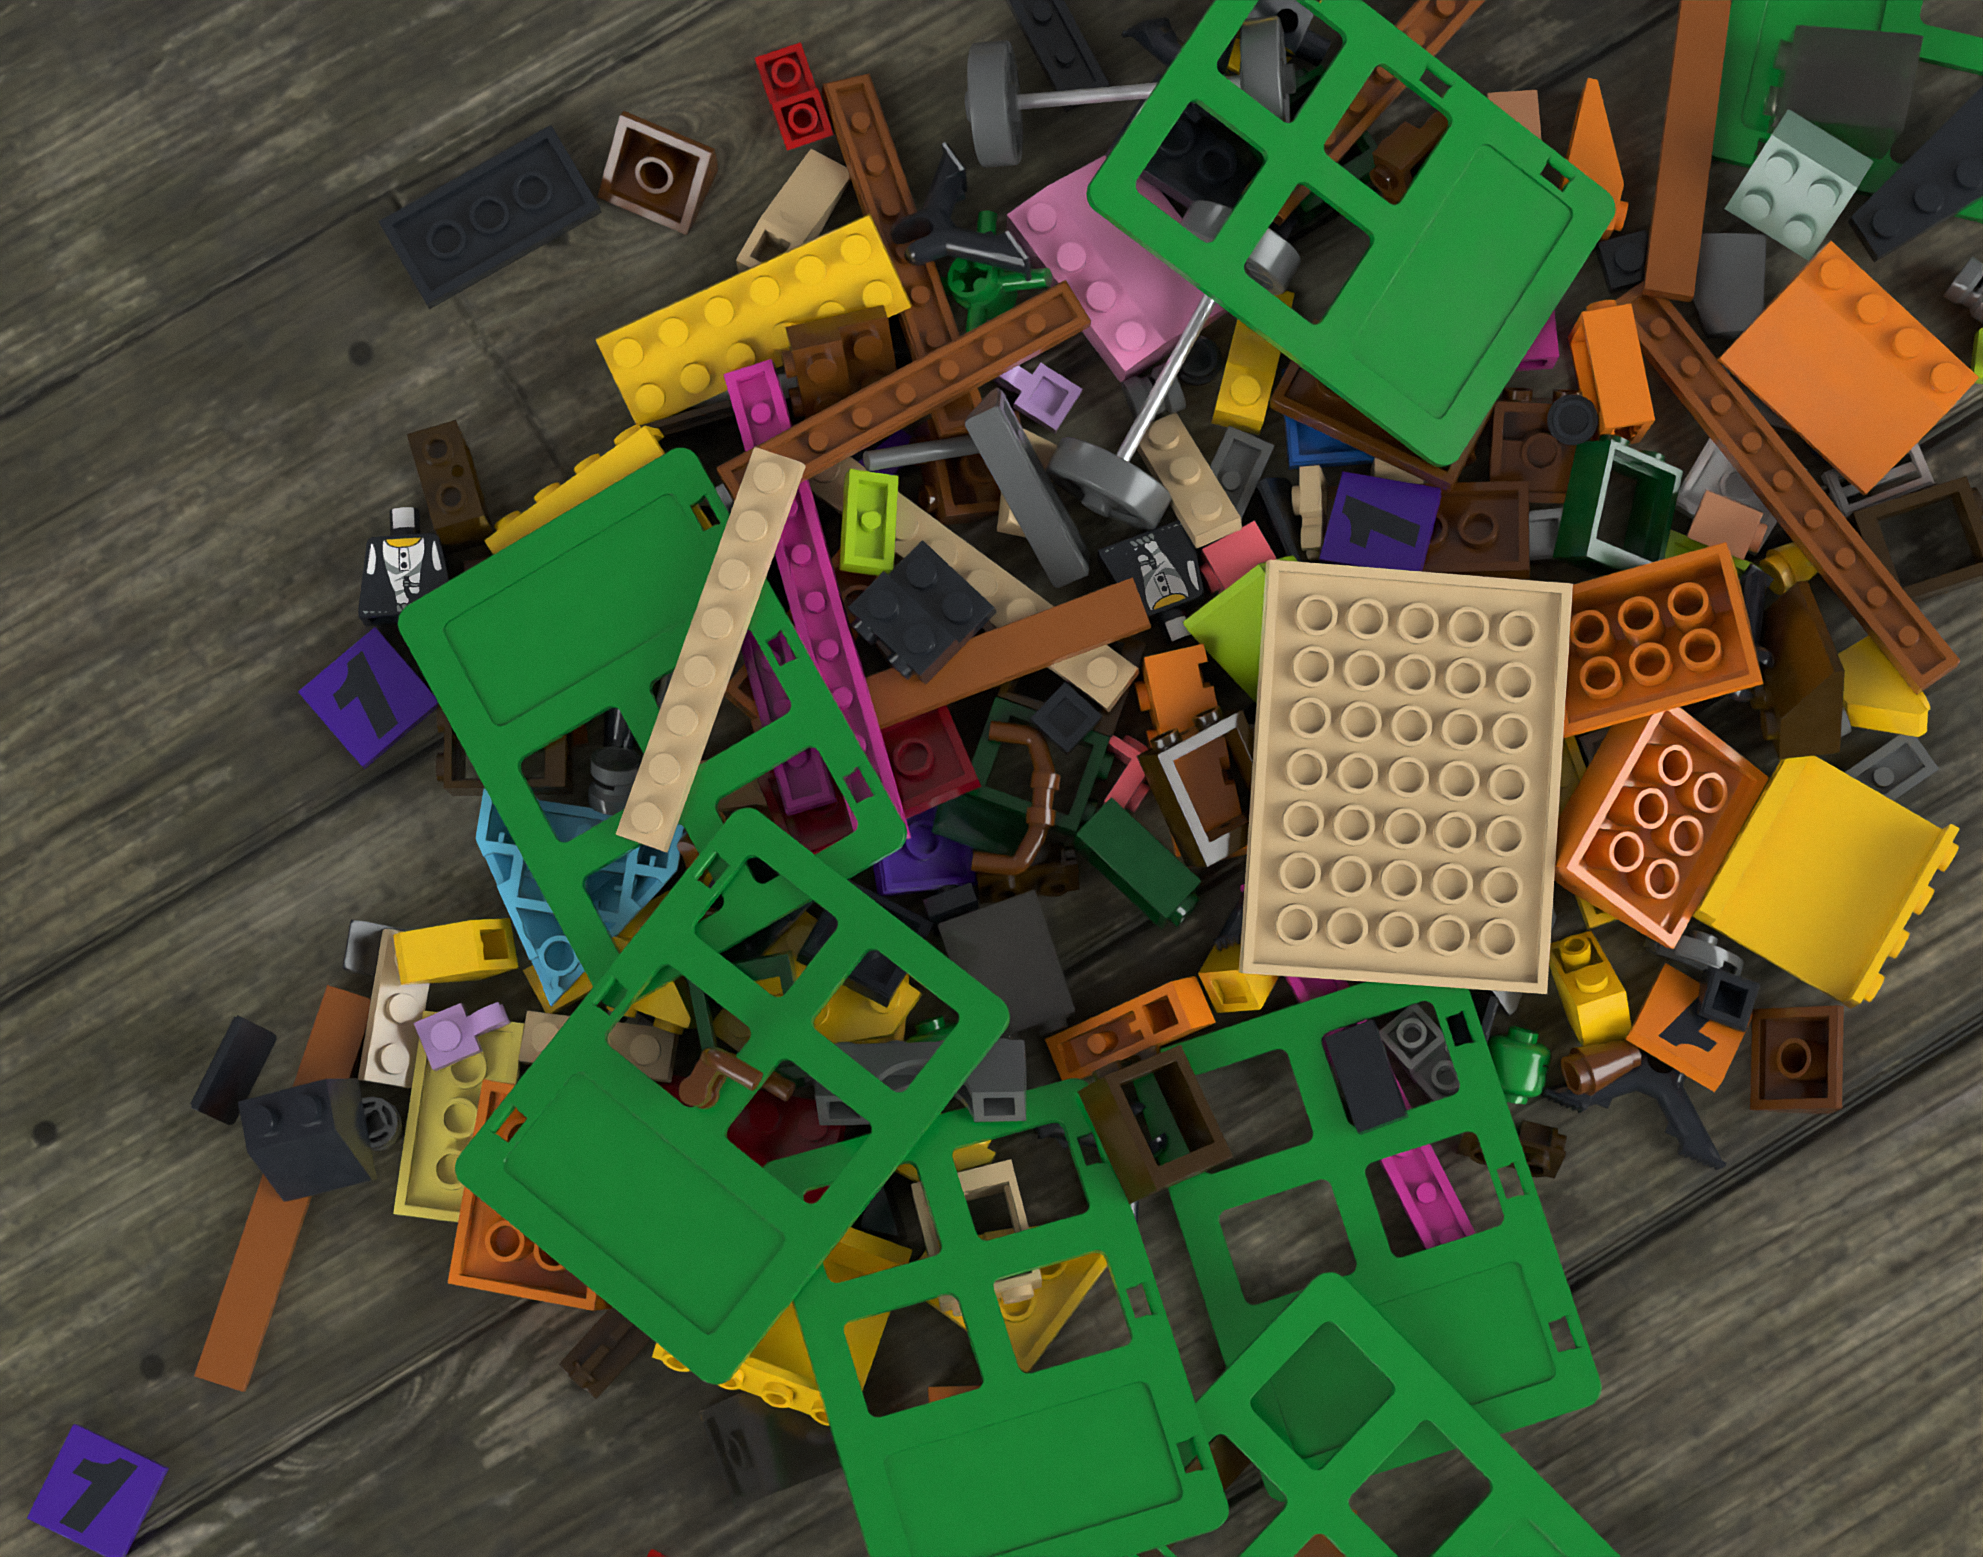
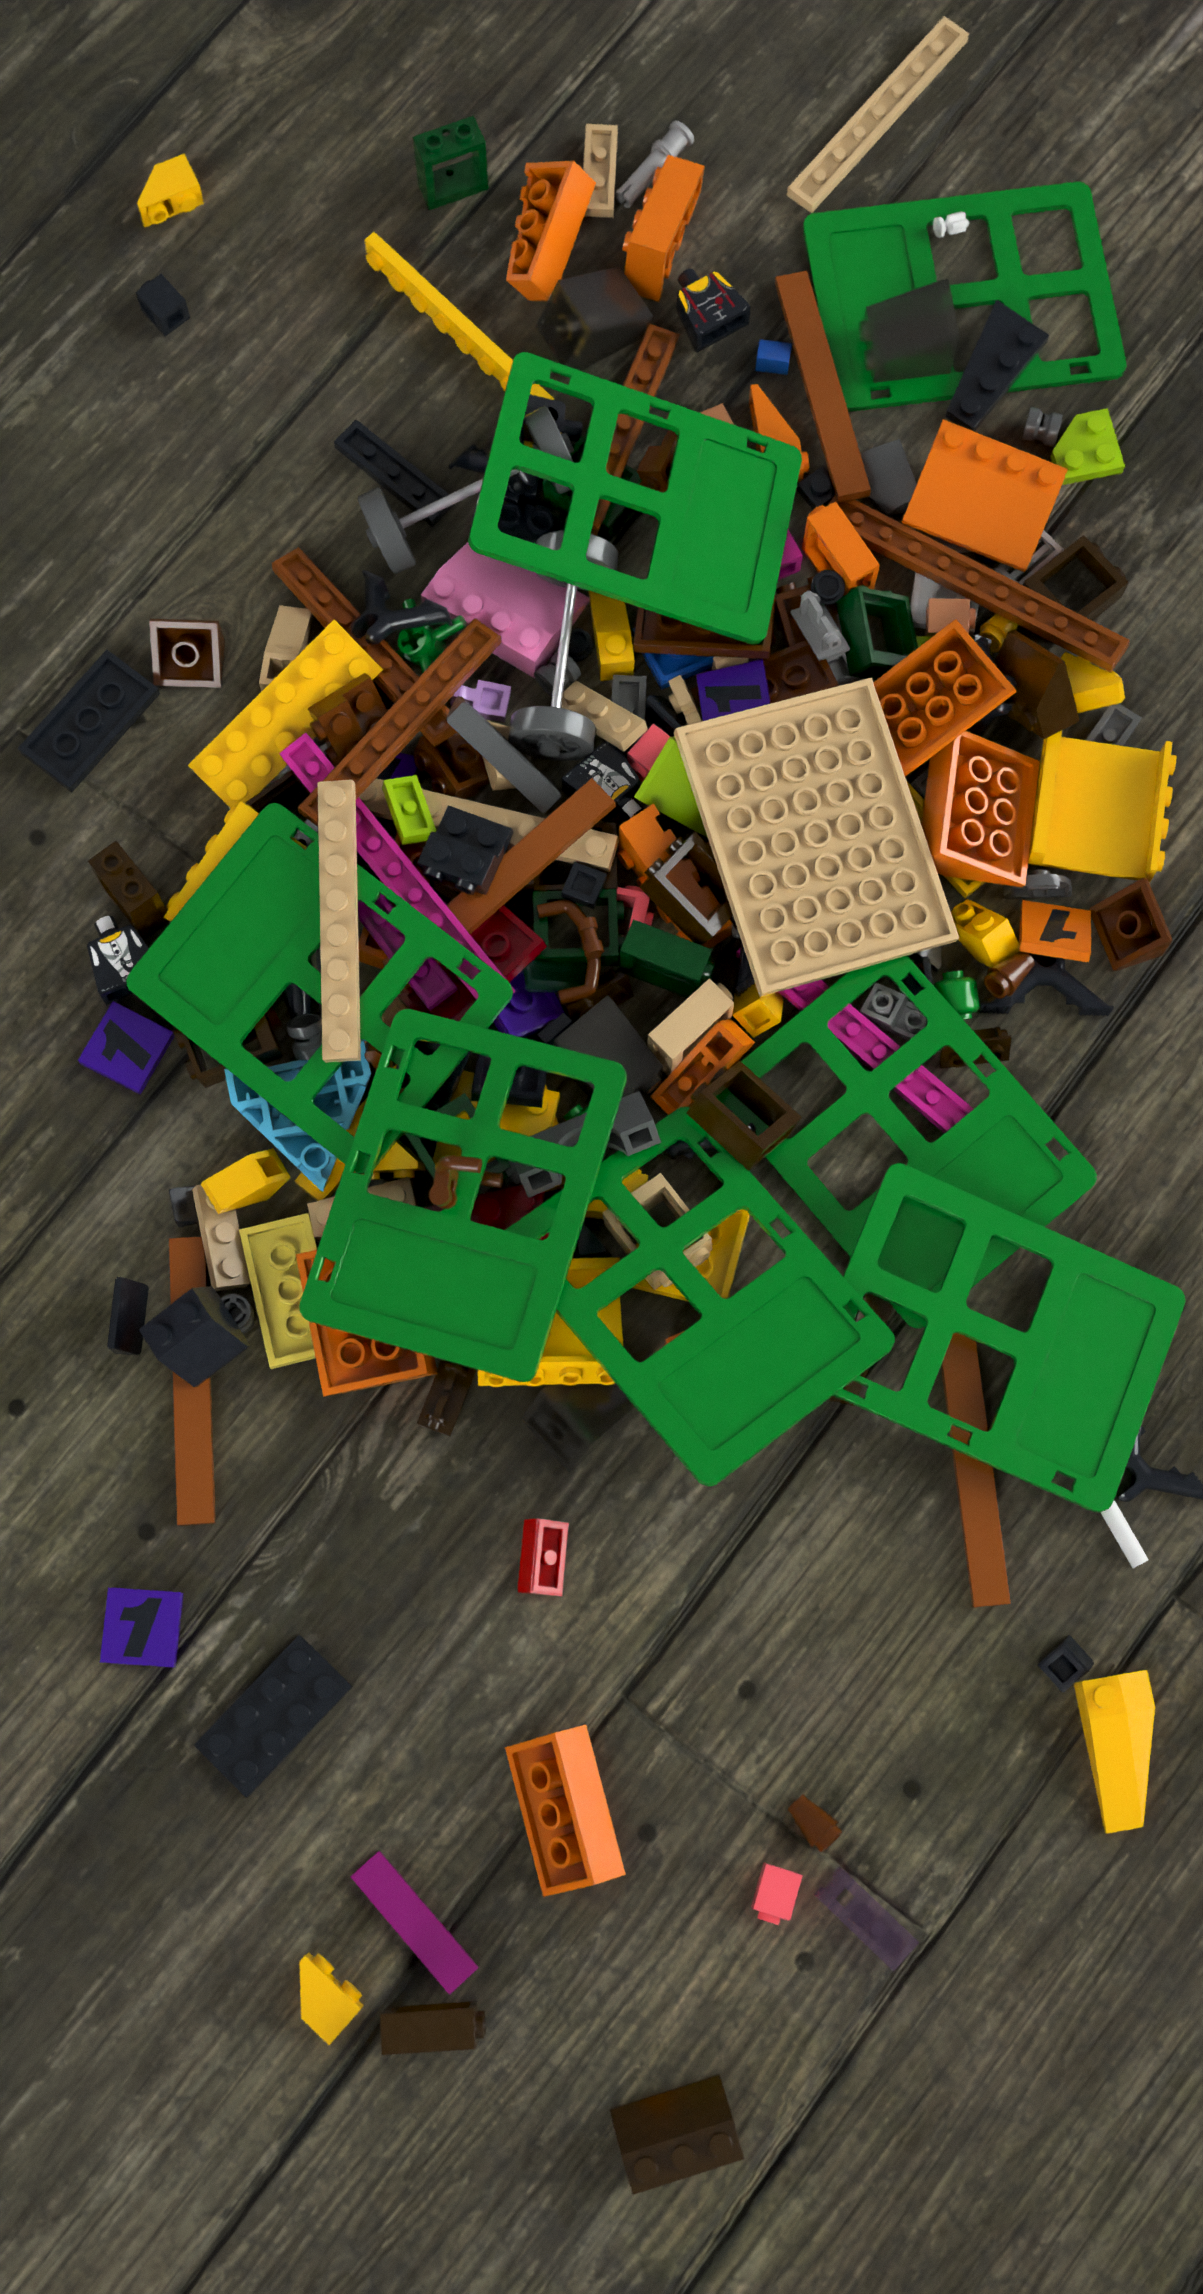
camera: 20 degrees left, 5 degrees down
lavender plate [414,1002,510,1071] -> none
red slope [754,42,834,151] -> none
dark grey bar [863,434,980,471] -> none
black tile [1325,1020,1409,1135] -> none
black slope [1696,967,1760,1033] -> none
sand green brick [1725,109,1874,261] -> none
none -> tan window [647,978,734,1076]
none -> blue slope [755,339,792,375]
none -> light grey hinge [791,591,850,661]

